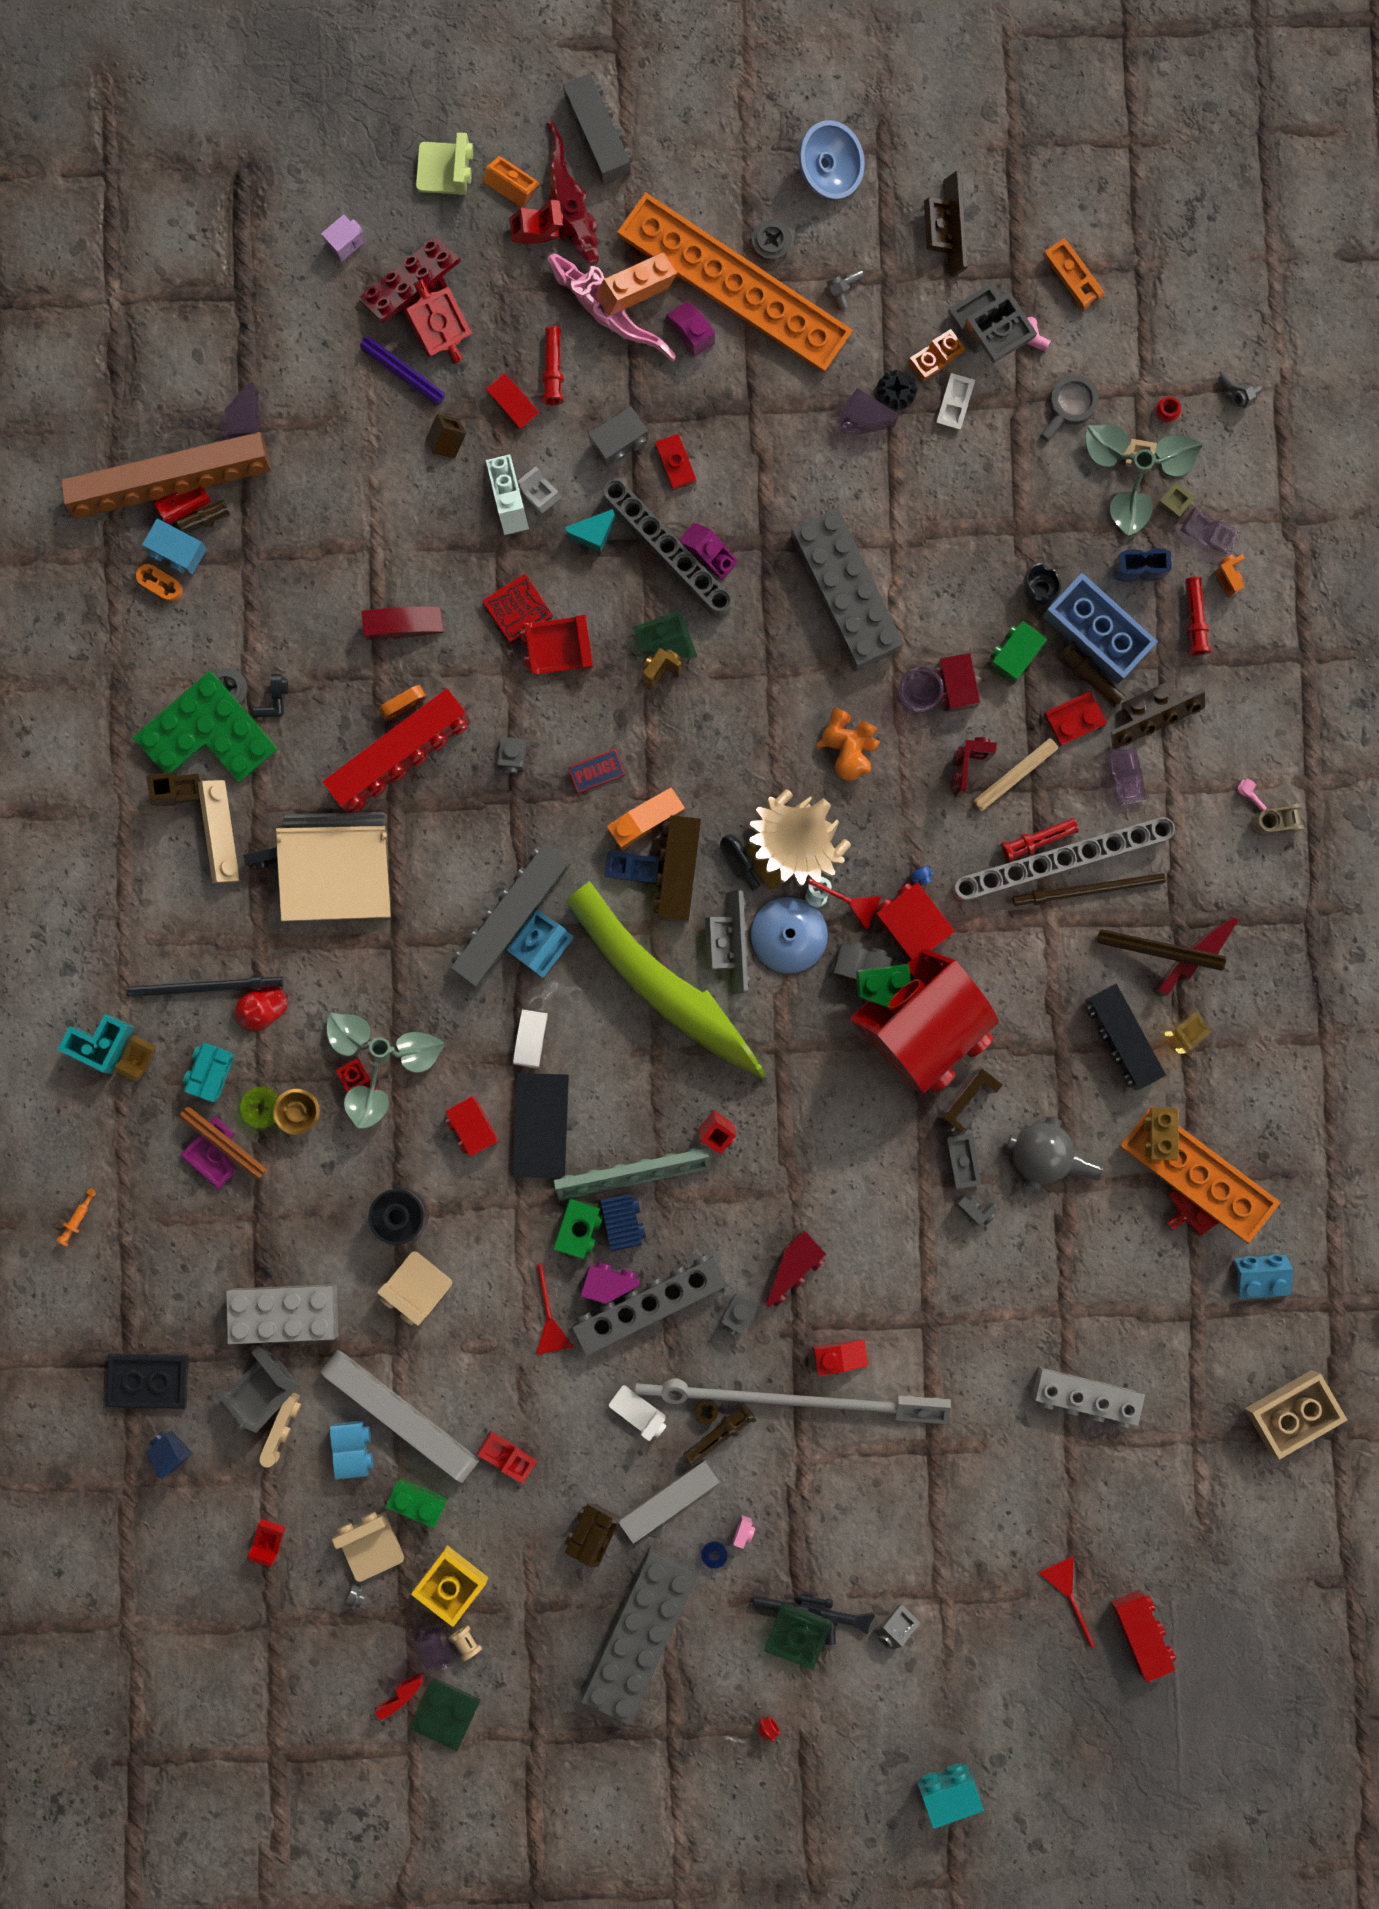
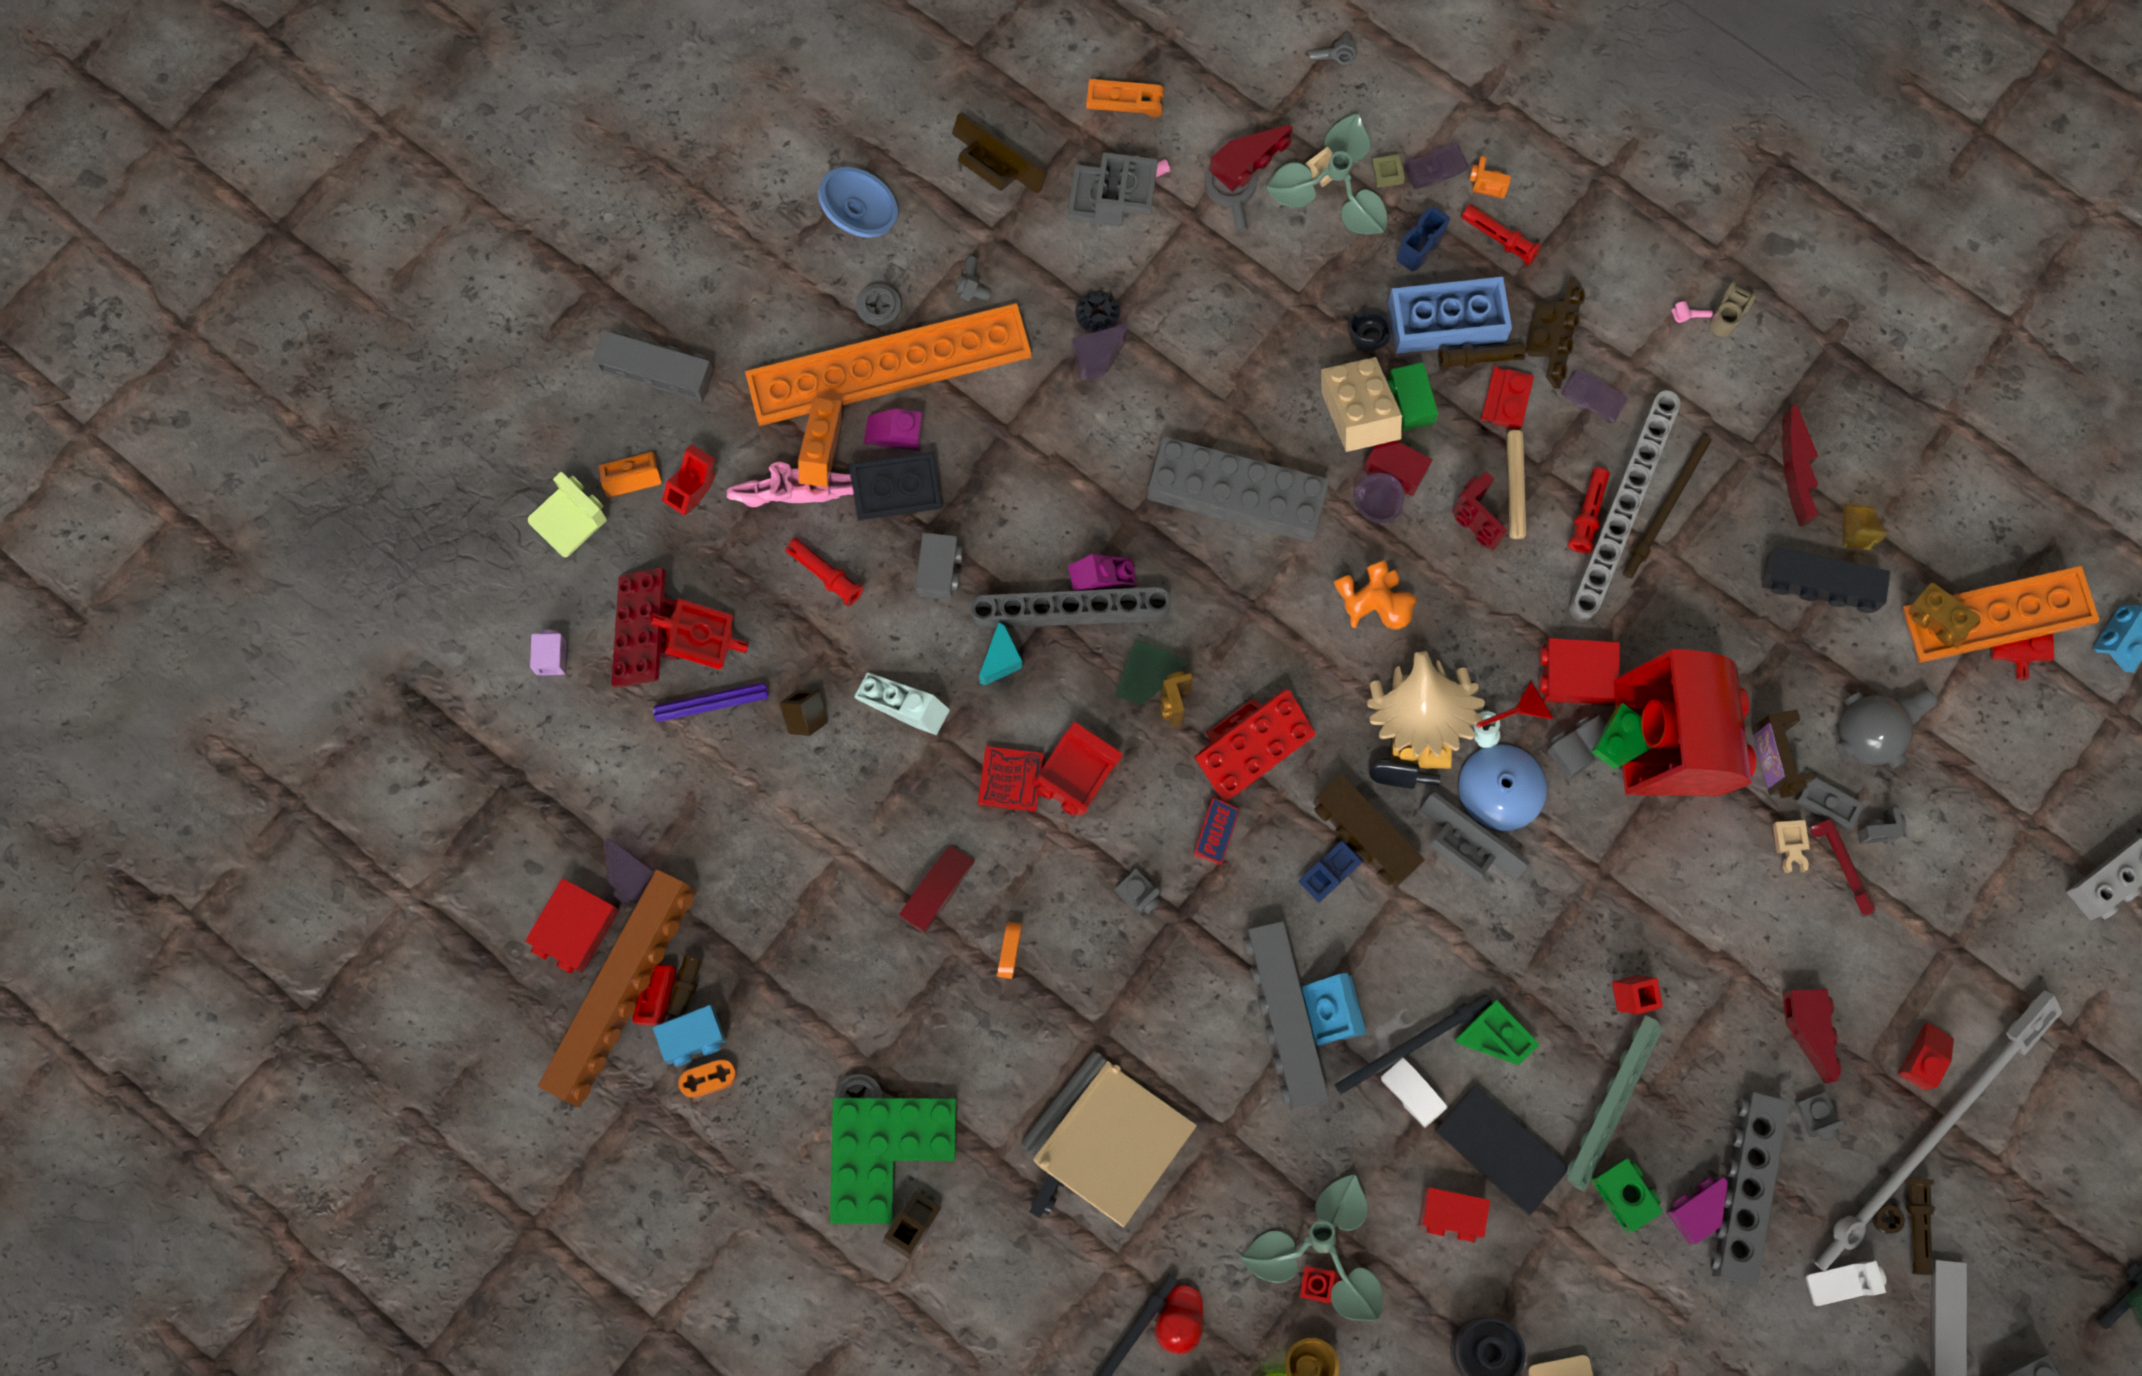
camera: 45 degrees left, 10 degrees down
tan plate [198,780,240,884] -> none
black plate [253,674,289,717] -> none
red brick [322,688,471,813] -> none
red slope [485,373,539,429] -> none
light grey bracket [517,467,561,513] -> none
red piece [536,1263,574,1355] -> none
dark red animal [547,121,599,265] -> none
lime slope [566,881,767,1079] -> none
dark blue brick [601,1193,646,1252] -> none
orange slope [607,788,685,851] -> none
red plate [655,433,697,491] -> none
clear blue plate [701,1541,727,1569] -> none
bright pink plate [733,1515,755,1549] -> none
orange slope [907,329,966,382] -> none
blue plate [910,865,934,886] -> none
white slope [936,373,975,430] -> none
dark brown axle [1097,929,1227,971] -> none
red plate [1155,397,1181,422] -> none
none -> red brick [525,878,619,974]
none -> black tile [848,452,943,521]
none -> red bracket [1194,689,1315,802]
none -> dark red slope [1209,124,1293,192]
none -> tan brick [1321,357,1402,452]
none -> black bar [1335,994,1492,1095]
none -> green wing [1454,1000,1540,1066]
none -> tan plate [1772,820,1810,873]
none -> dark red hinge [1810,819,1875,915]

